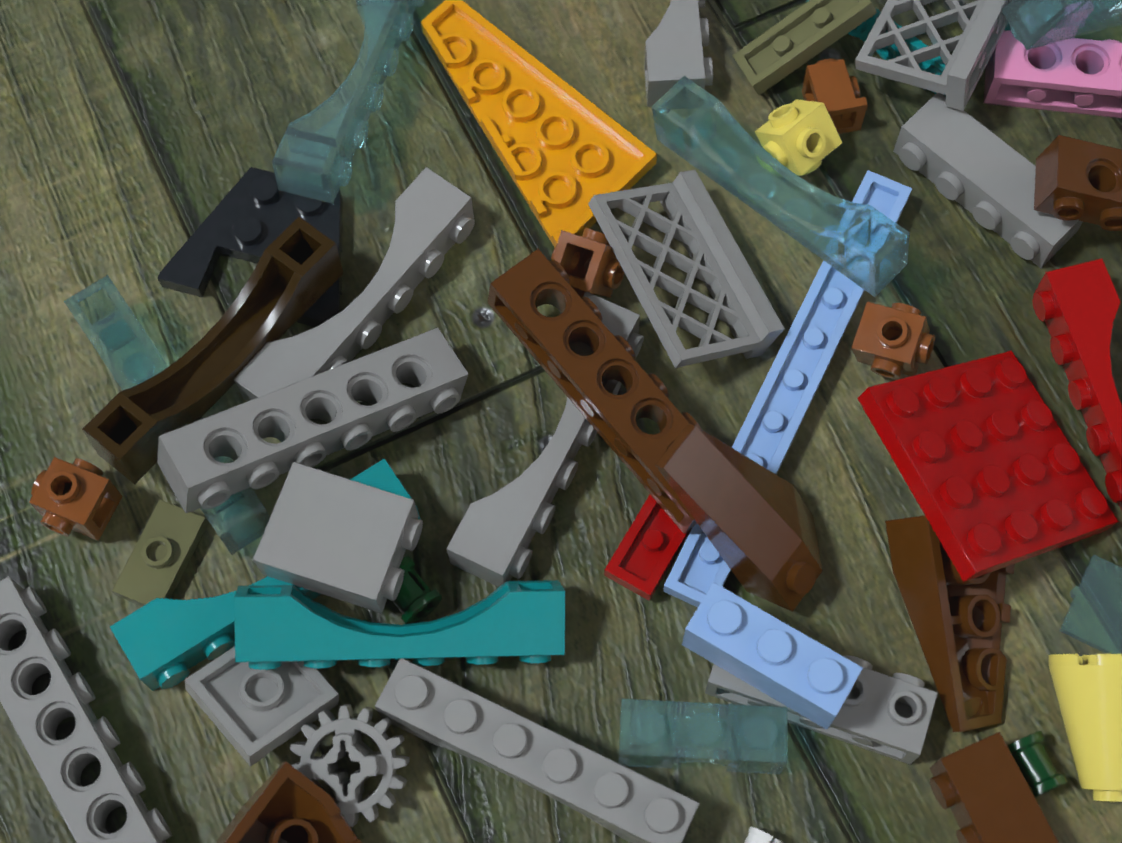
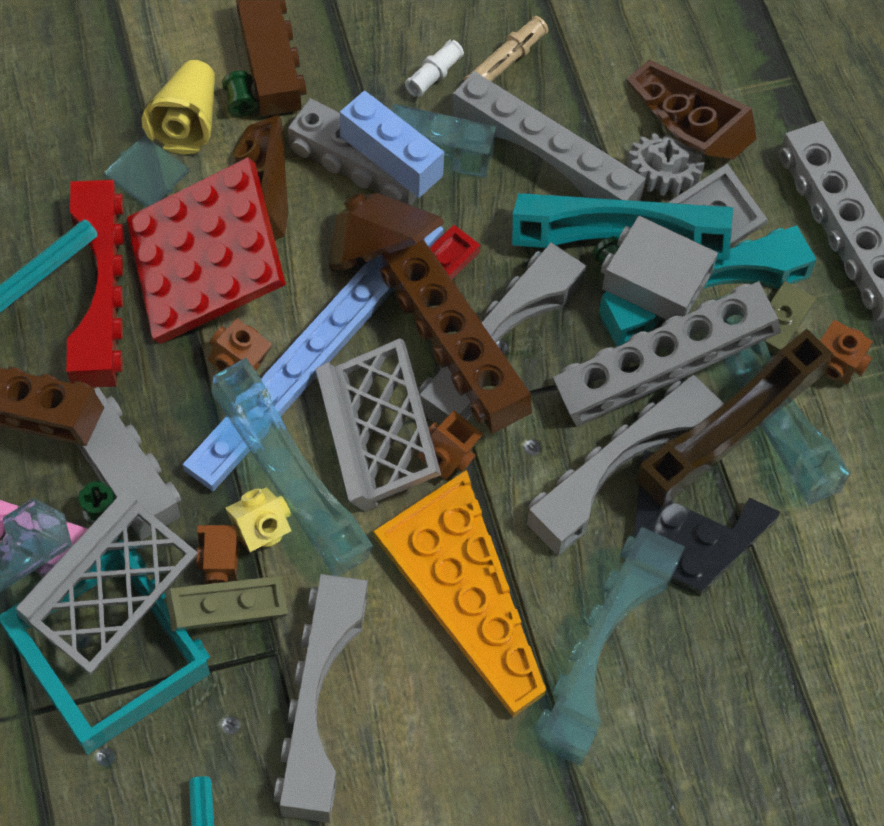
camera: 175 degrees left, 5 degrees down
none -> dark green bush [78,481,114,526]

